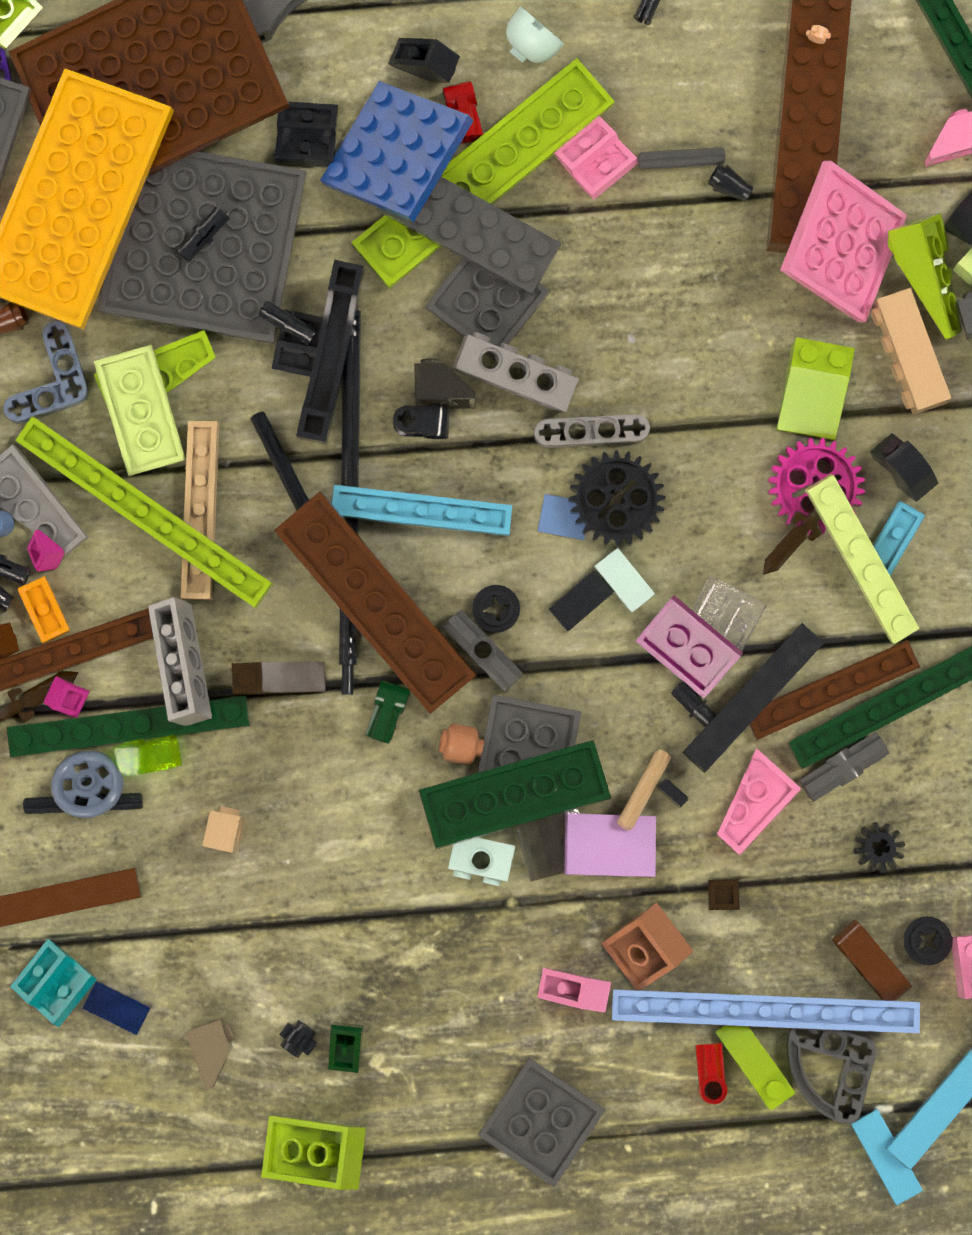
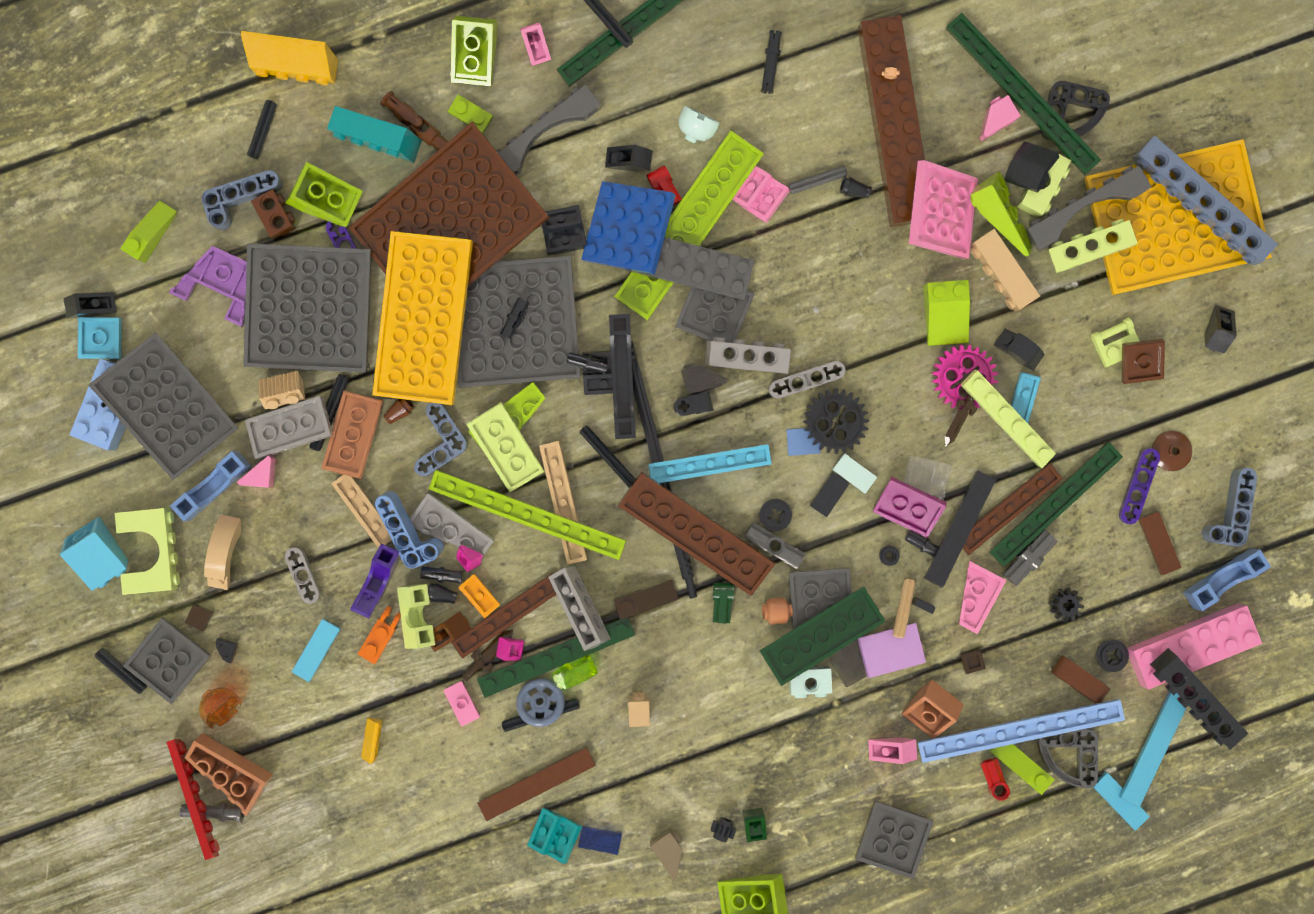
camera: 10 degrees left, 5 degrees up
none -> black plate [879,545,900,566]

